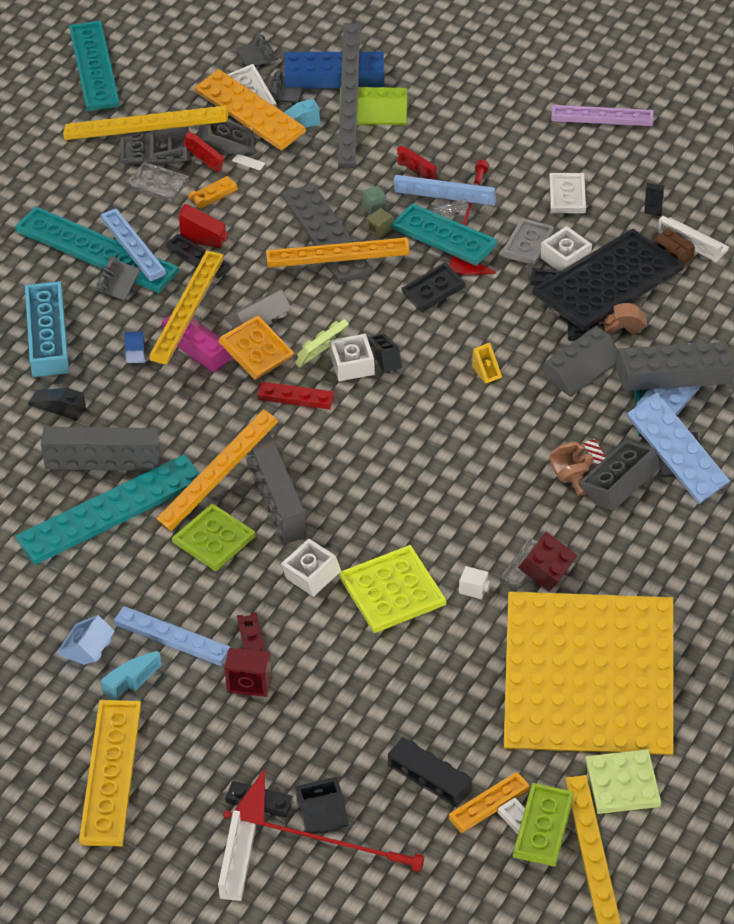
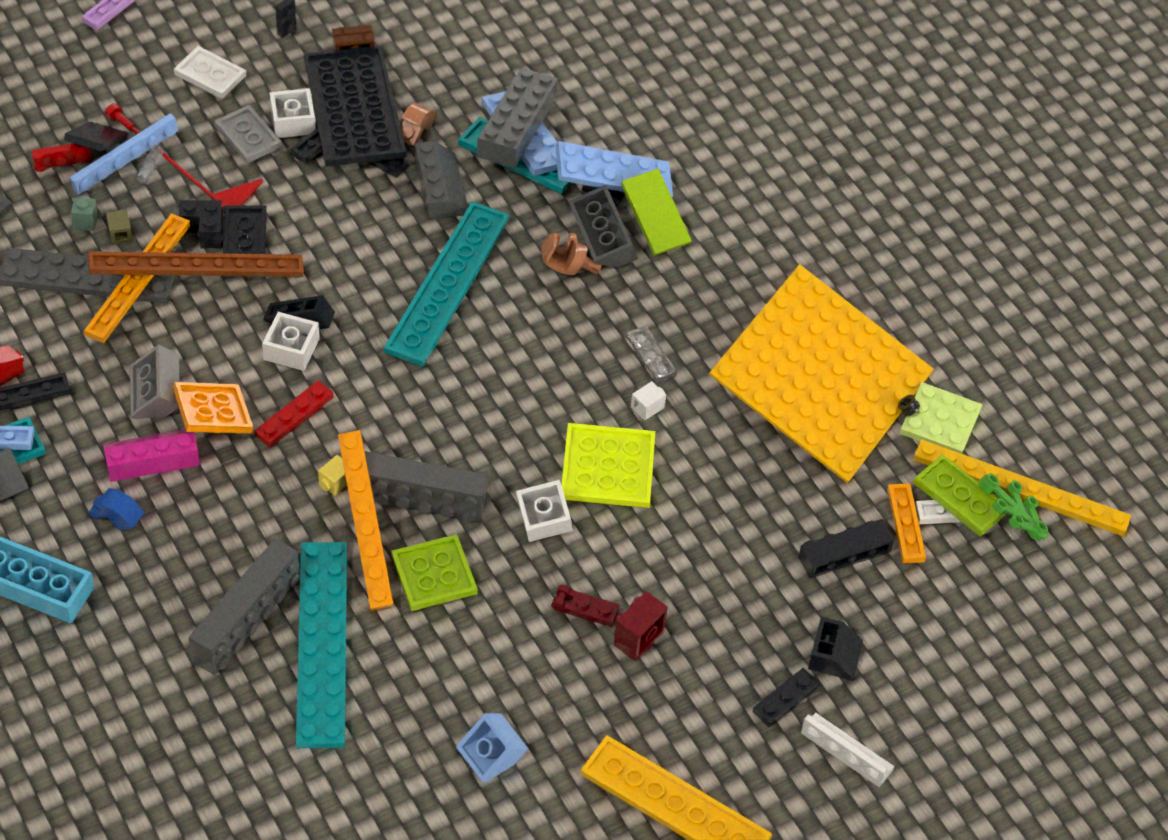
camera: 65 degrees left, 5 degrees up
black slope [28,388,86,421] -> none
medium azure slope [101,651,162,700] -> none
light blue plate [114,606,230,666] -> none
yellow plate [150,250,224,365] -> none
red piece [223,770,425,872] -> none
yellowish green plate [295,319,349,368] -> none
teal plate [391,203,497,266] -> none
yellow slope [472,342,502,384] -> none
dark red brick [518,531,578,592] -> none
sticker [583,439,606,466] -> none
white fence [658,216,729,262] -> none
none -> black tile [64,122,128,151]
none -> dark orange plate [88,251,304,277]
none -> black brick [179,200,223,248]
none -> teal plate [384,201,510,367]
none -> lime tile [620,168,692,256]
none -> bush [898,395,920,416]
none -> bright green plant [978,473,1049,541]

